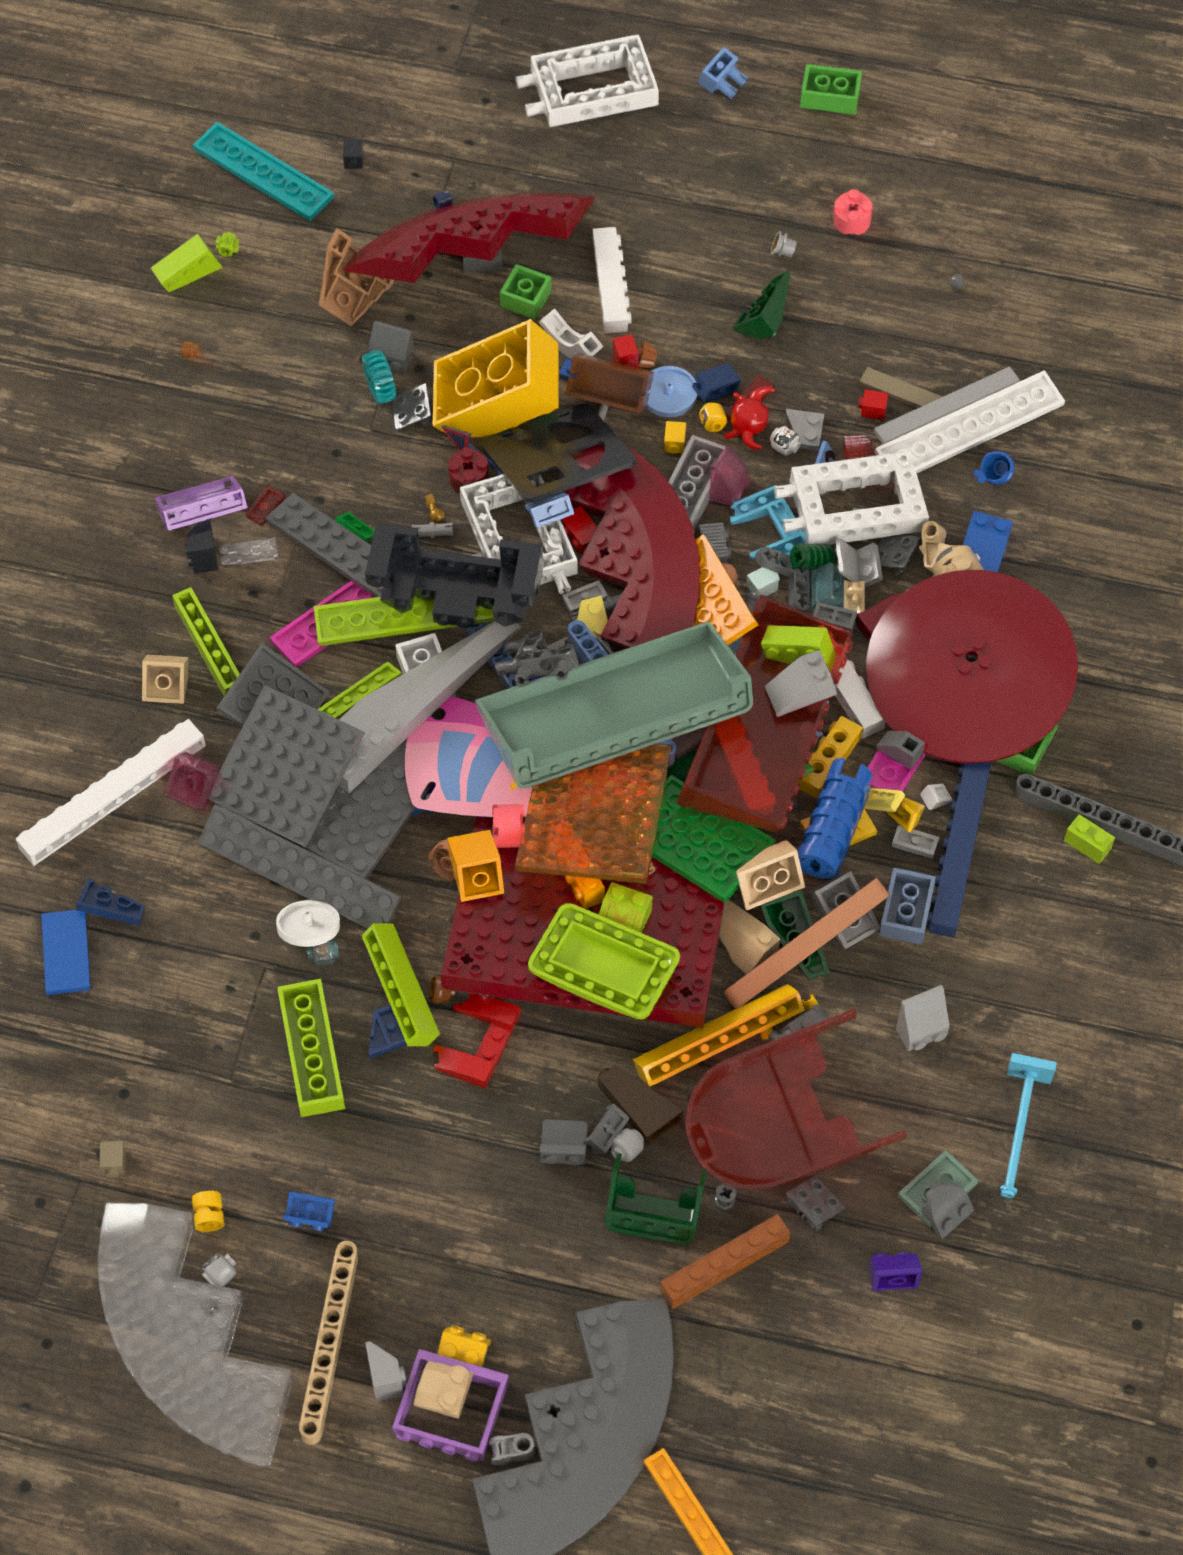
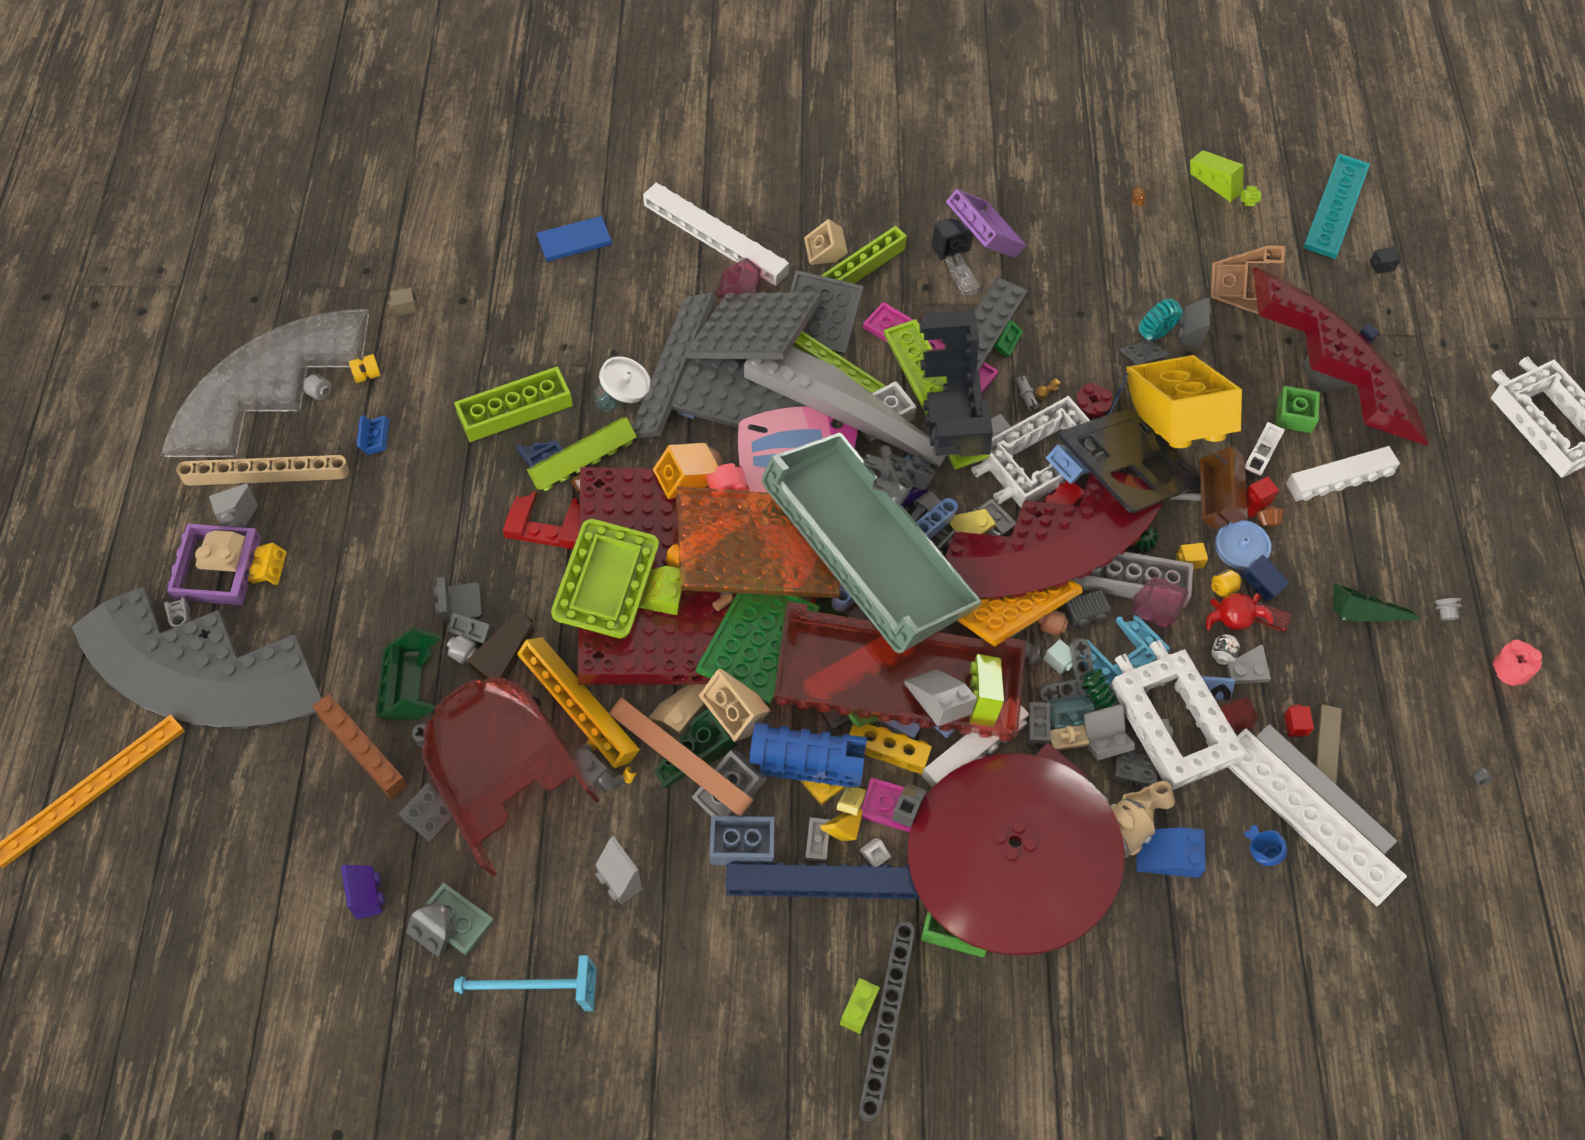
camera: 75 degrees right, 0 degrees up
dark blue wing [76,877,146,926] -> none
clear red tile [245,485,285,526] -> none

